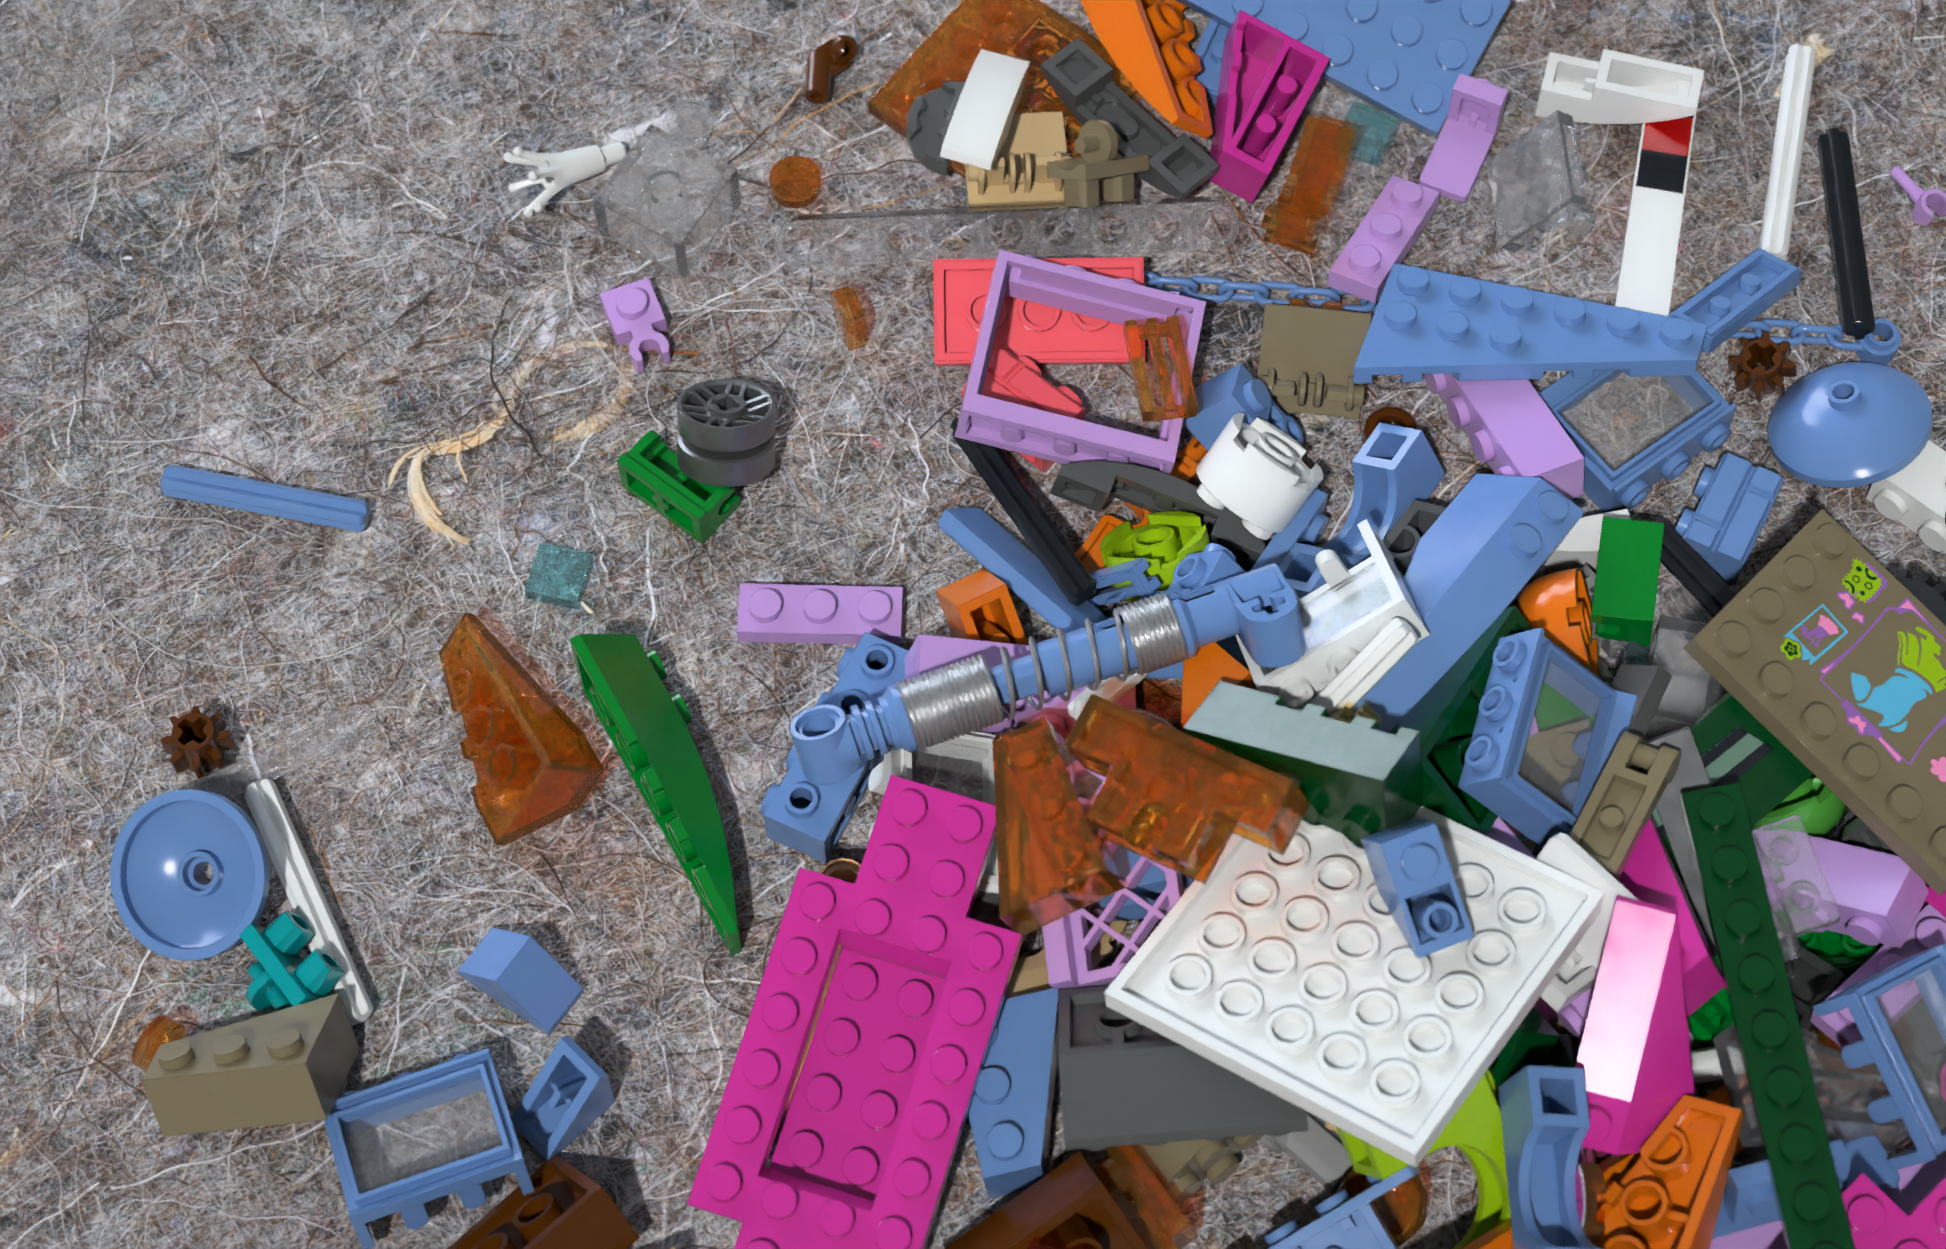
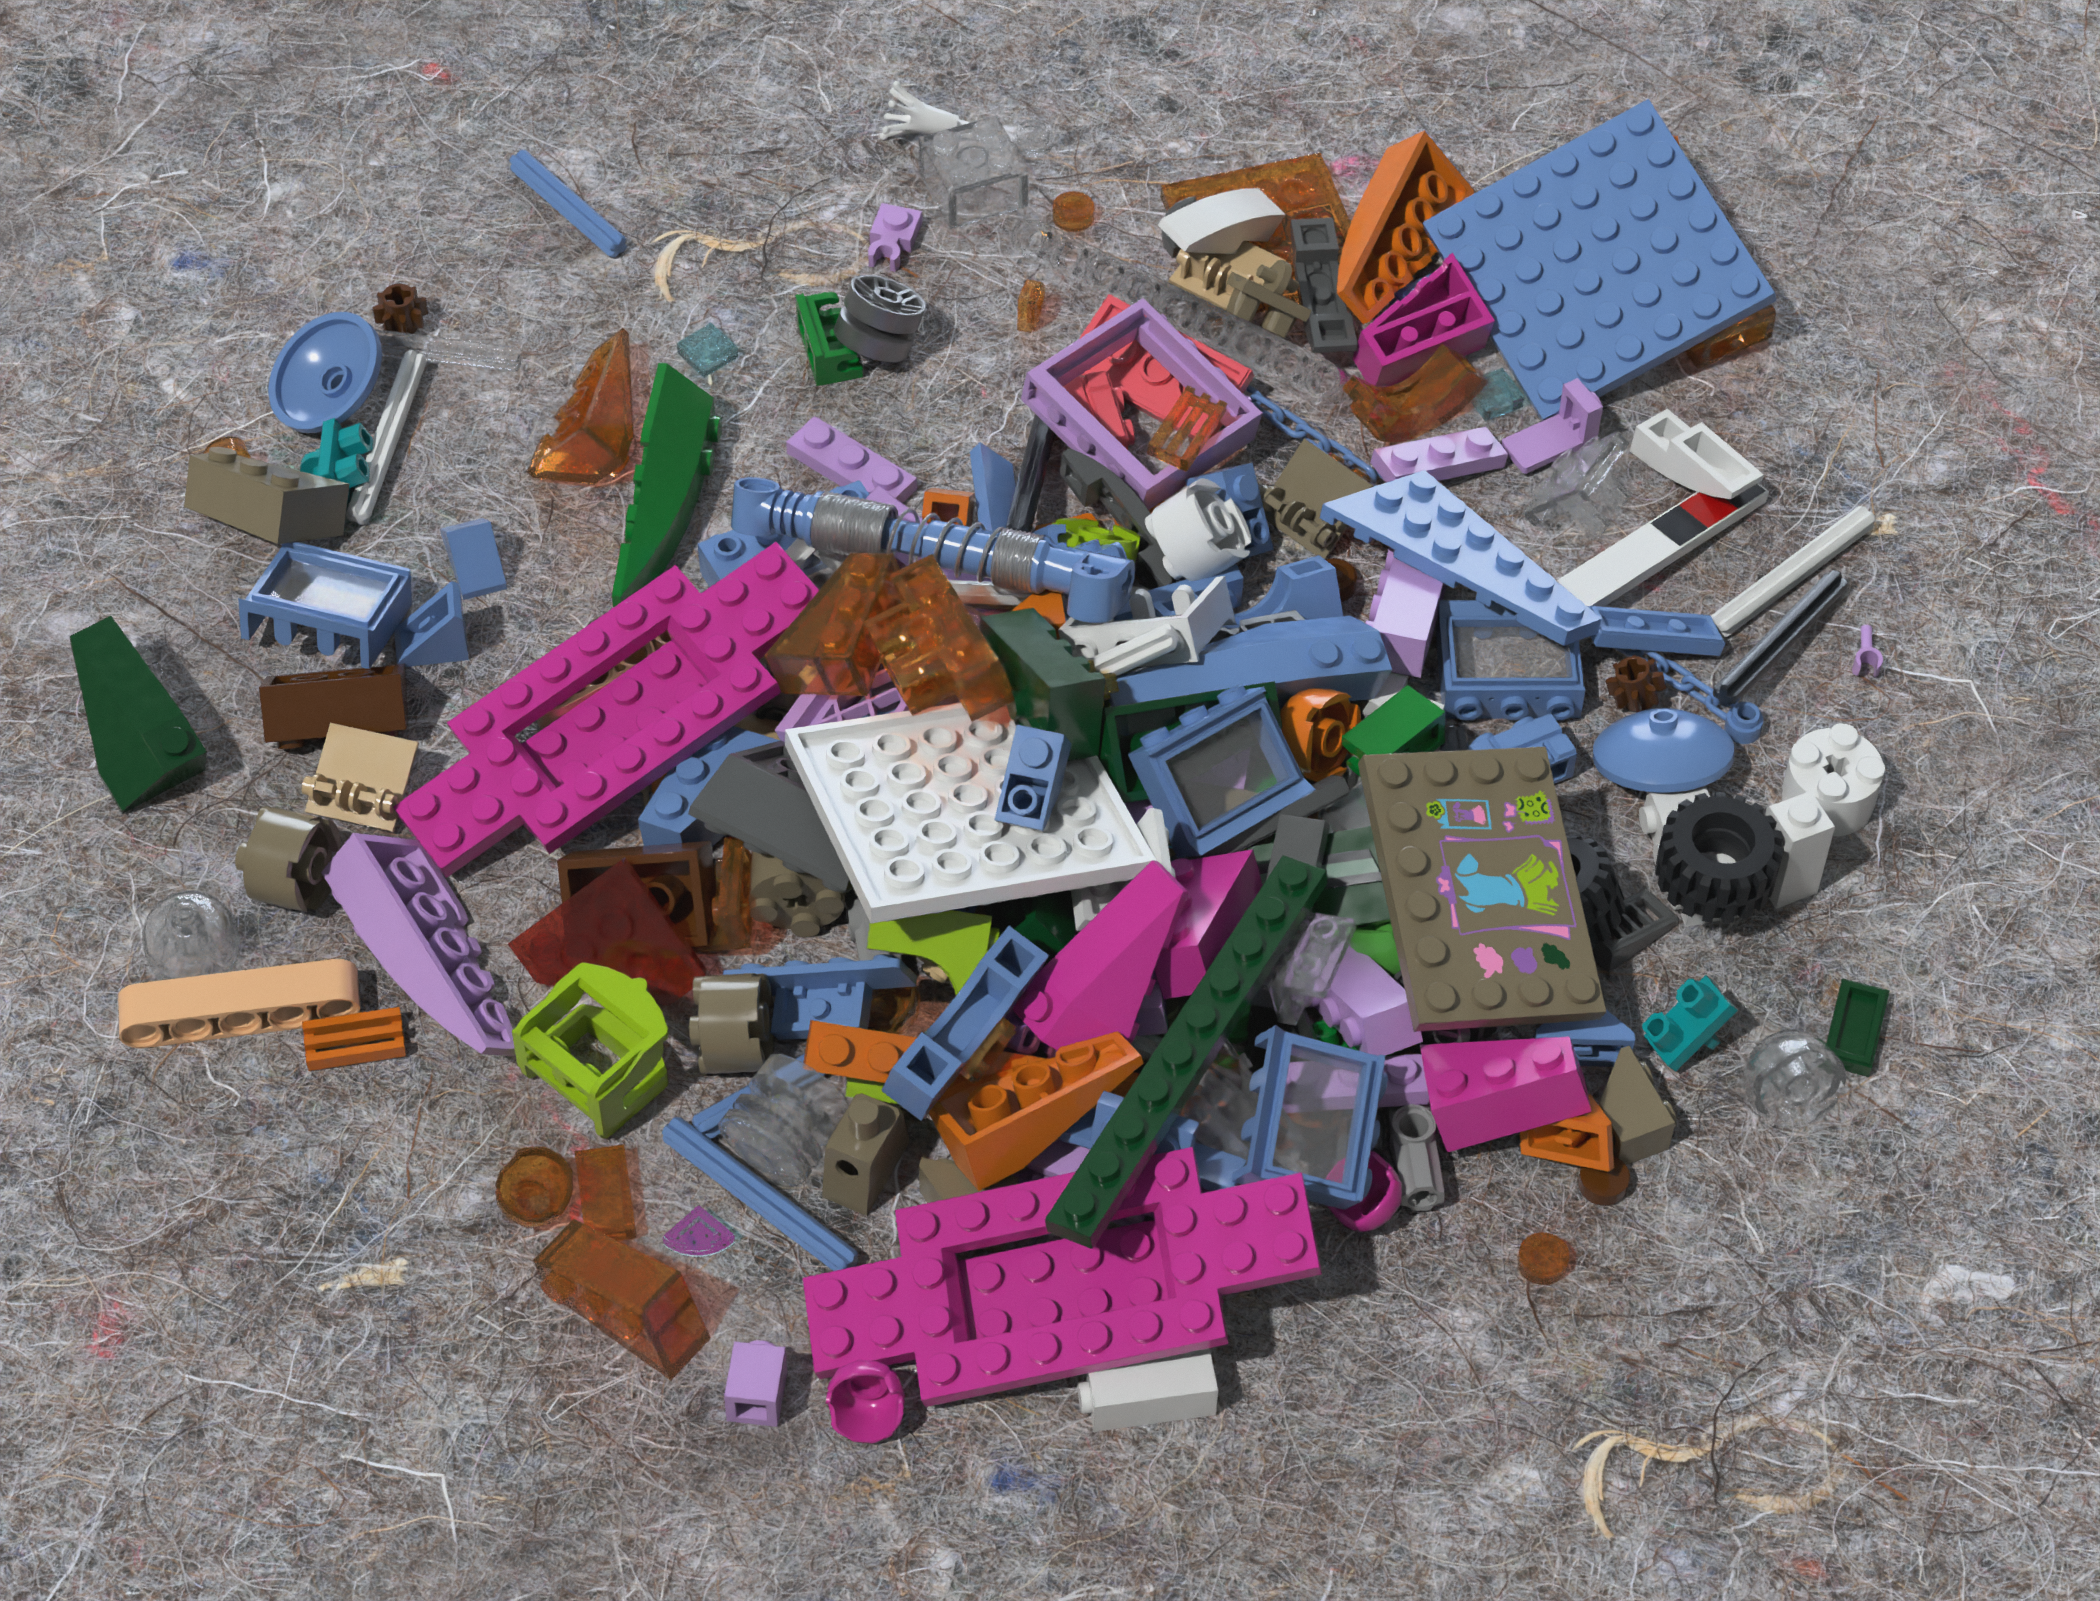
camera: 35 degrees right, 10 degrees down
reddish brown arm [805,35,859,104] -> none
dark tan plate [1569,731,1681,881] -> none

